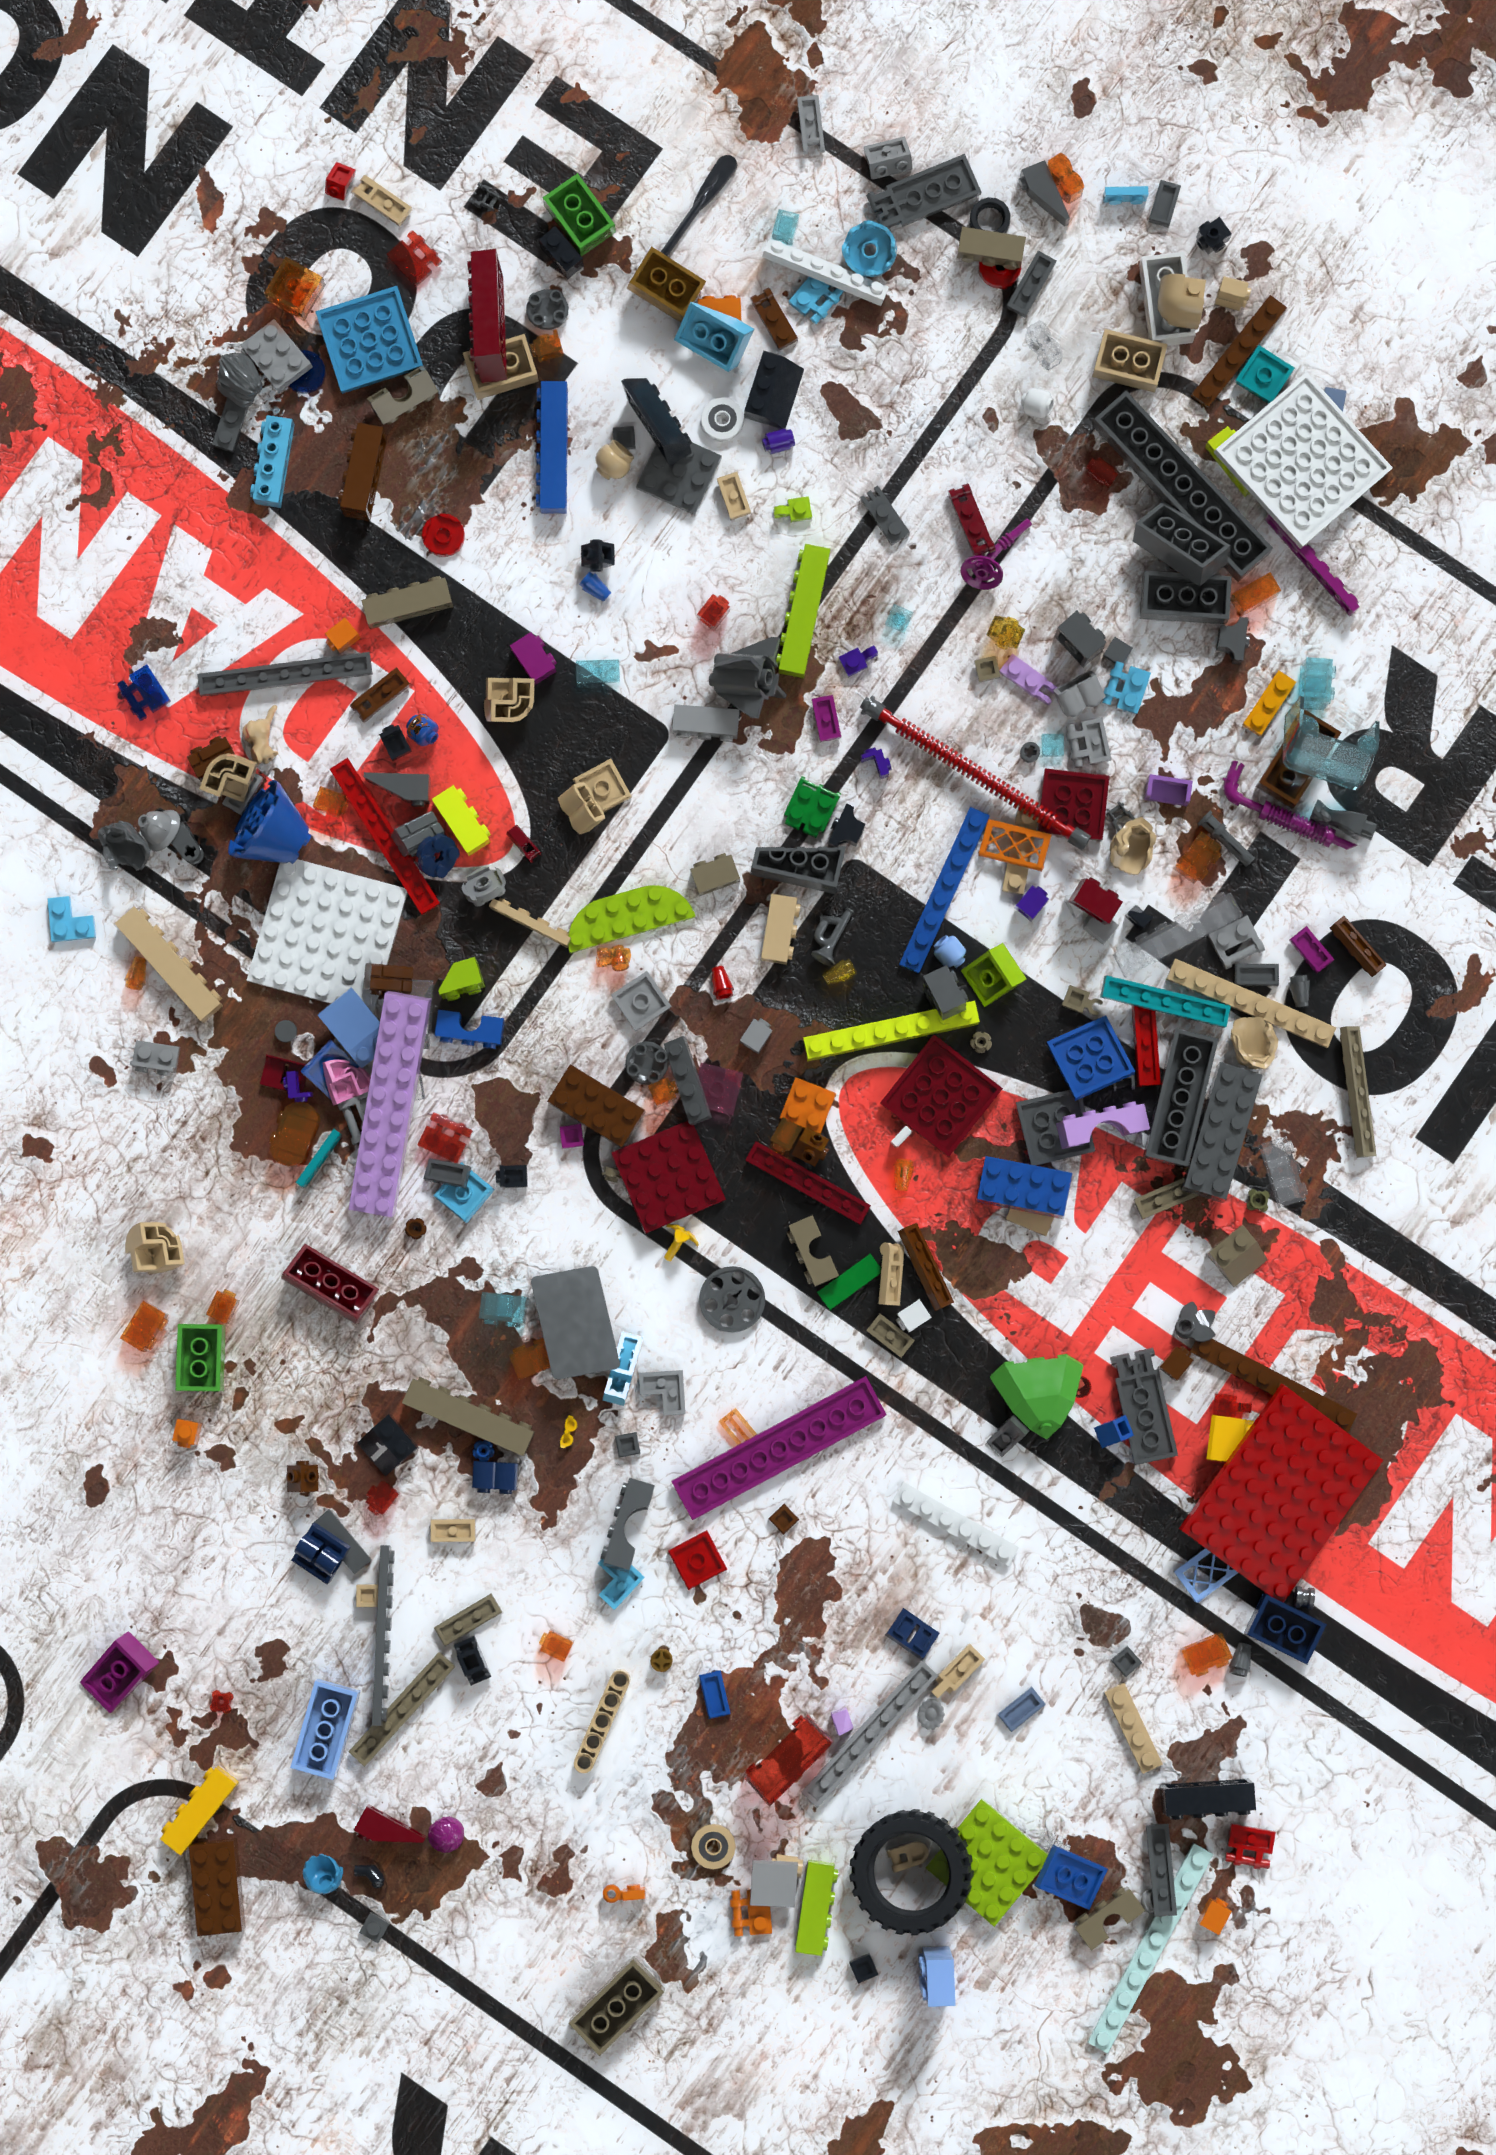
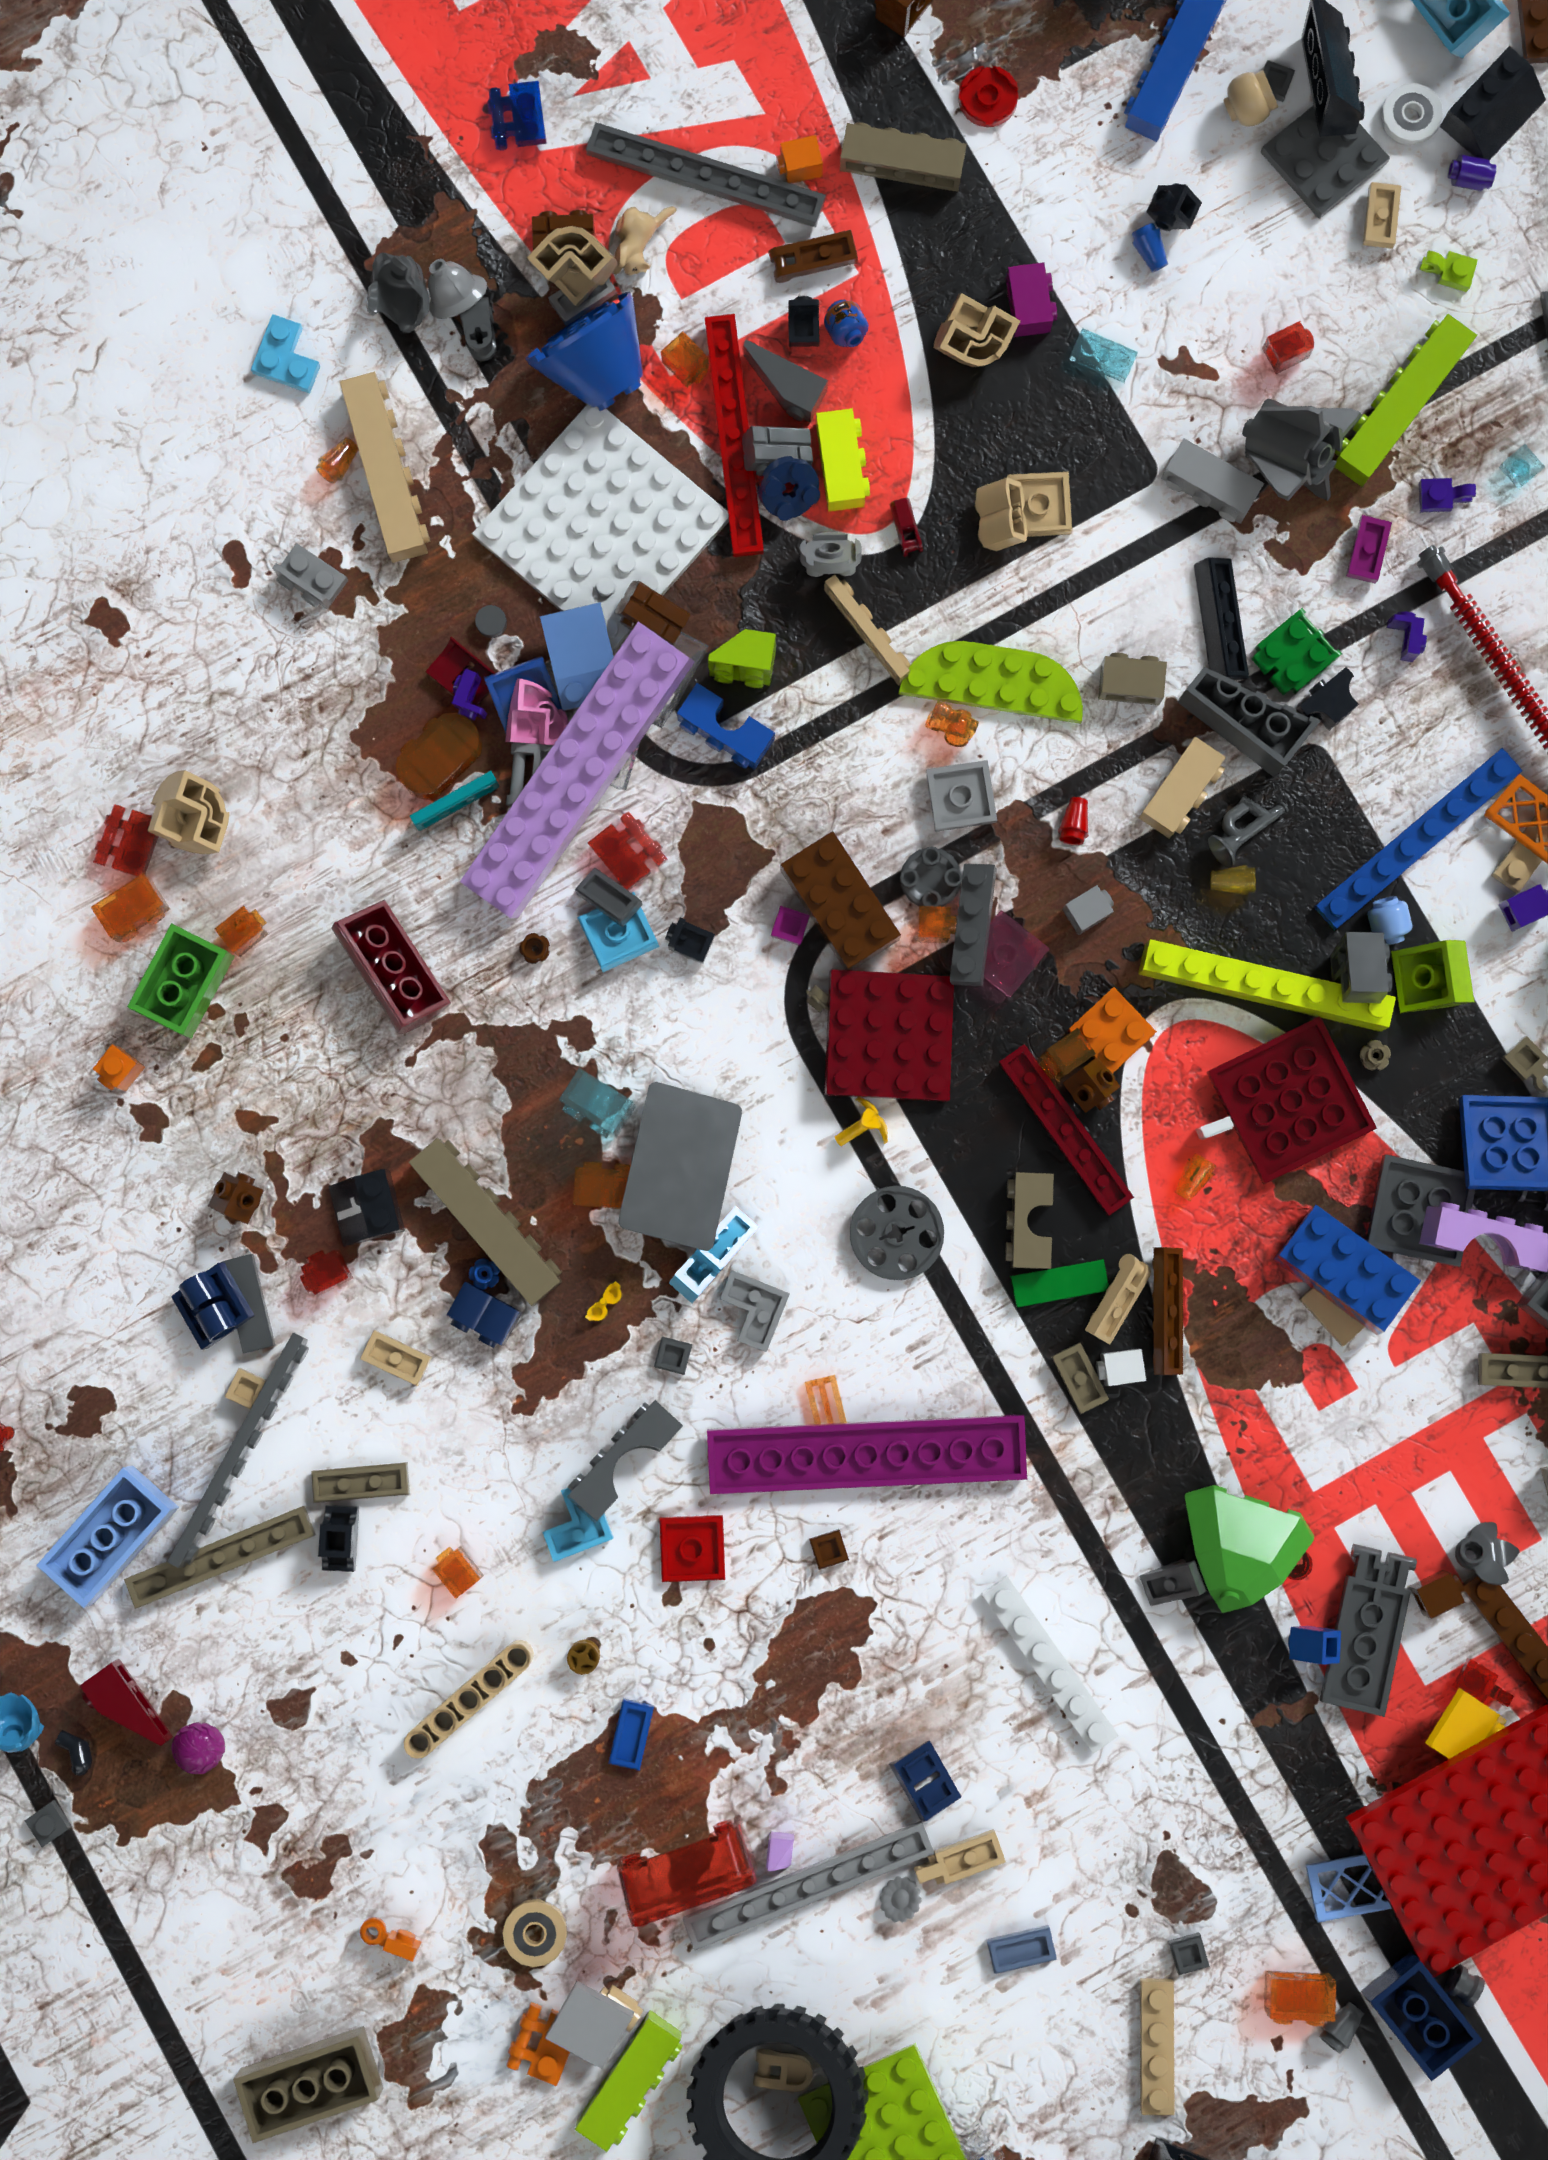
camera: 25 degrees right, 0 degrees up
none -> clear red plate [93,804,159,879]
none -> black slope [1194,557,1249,681]

